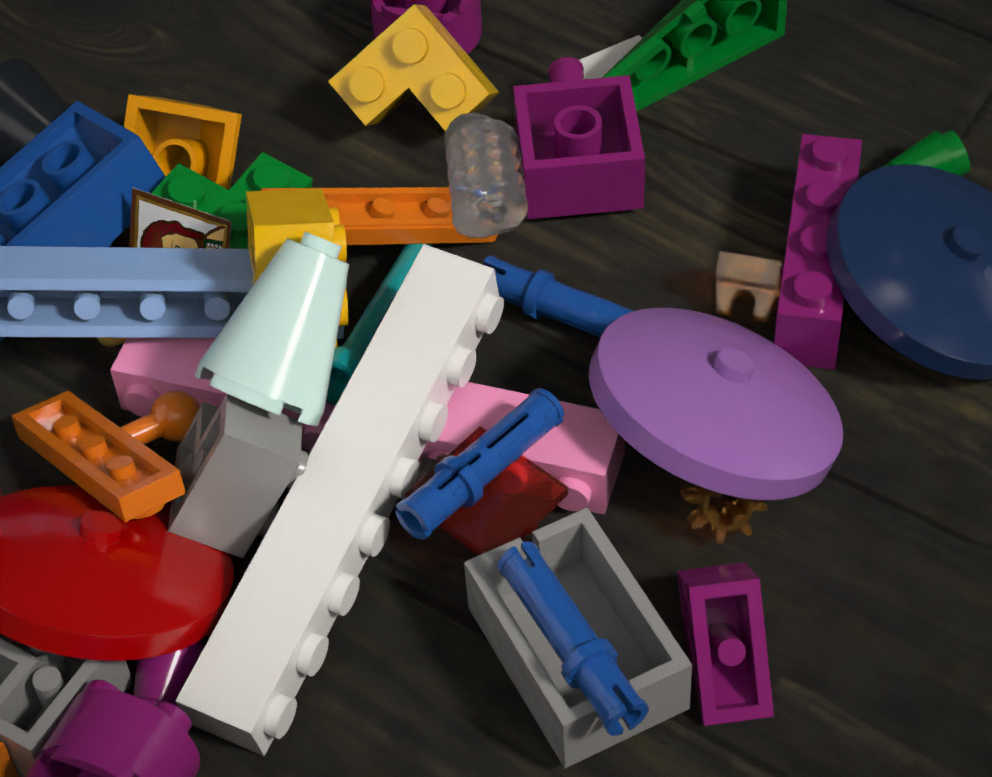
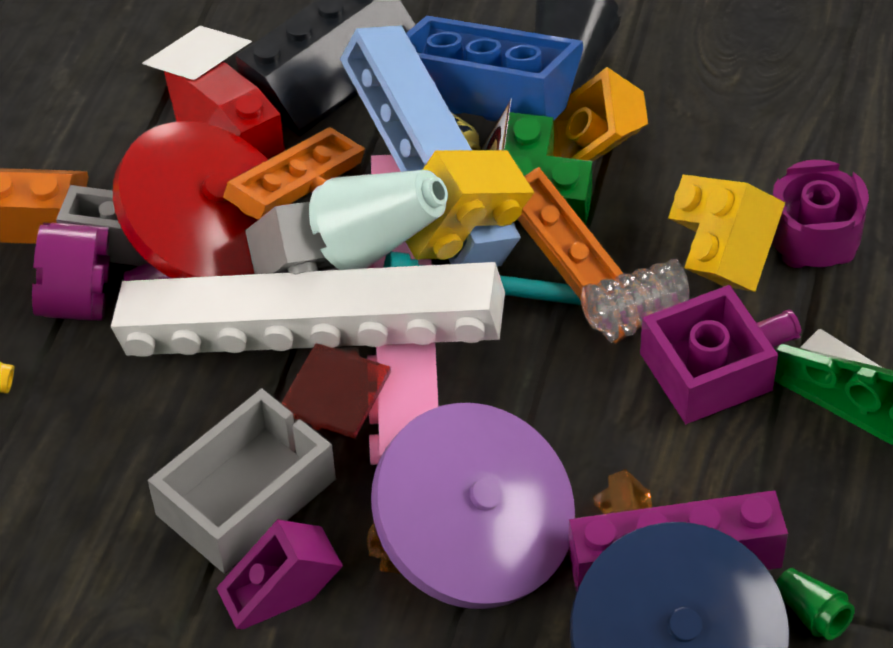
camera: 70 degrees right, 0 degrees up
blue pin [396,388,564,540] -> none
blue pin [484,255,634,338] -> none
blue pin [497,541,649,736] -> none

